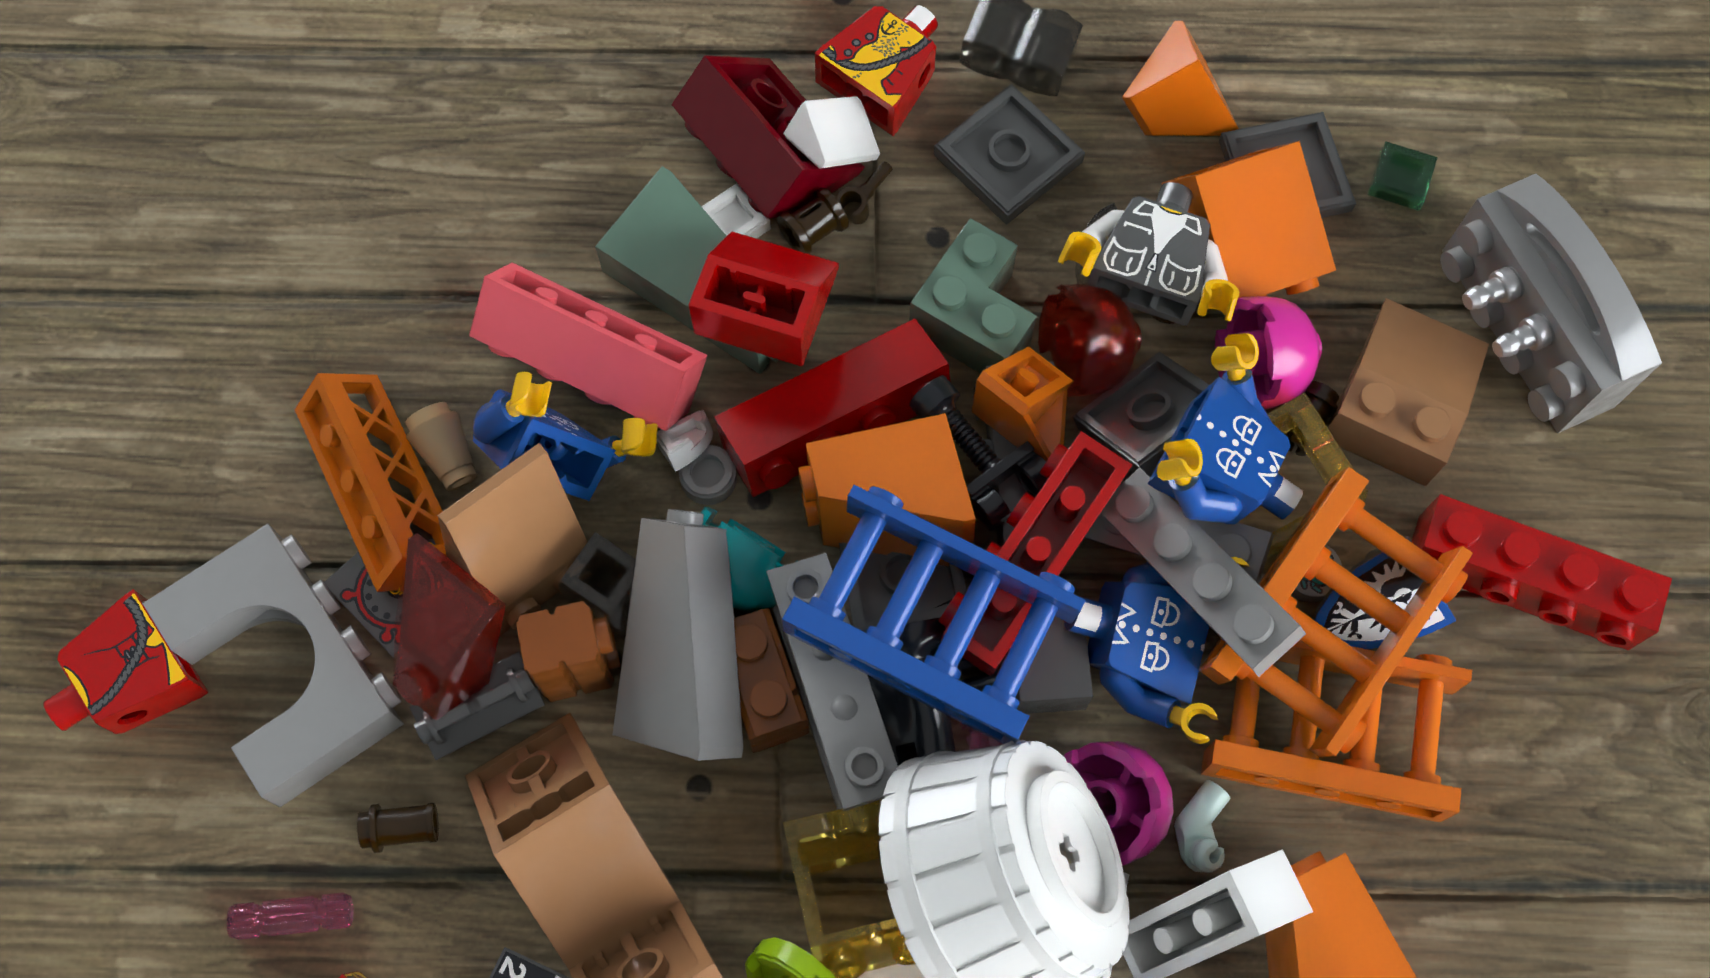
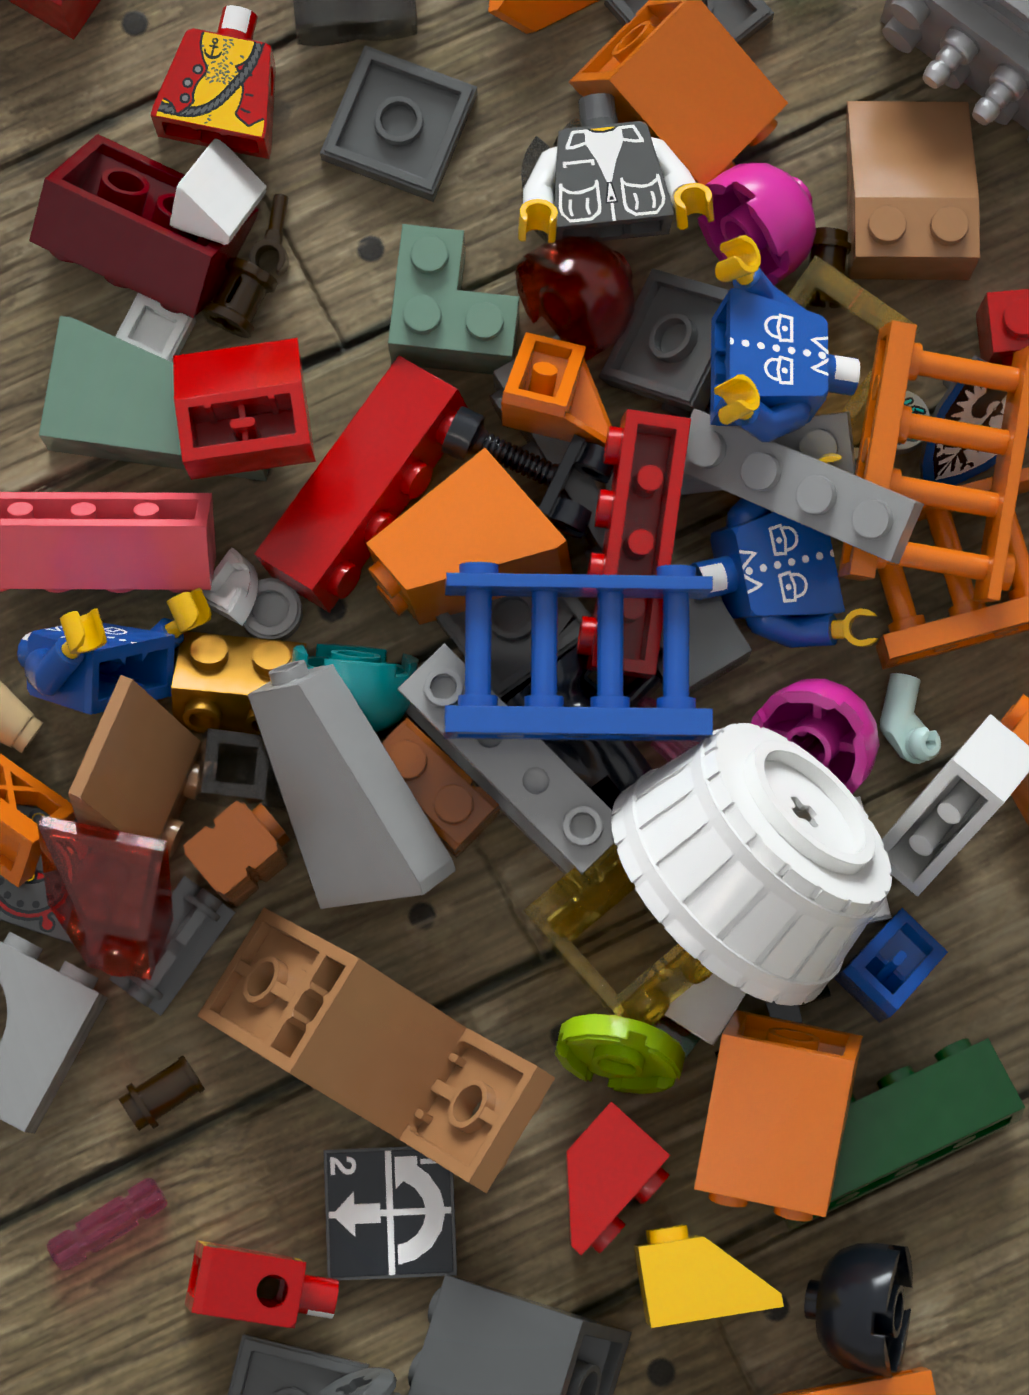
camera: 25 degrees left, 10 degrees up
none -> pearl gold bracket [171,631,307,738]

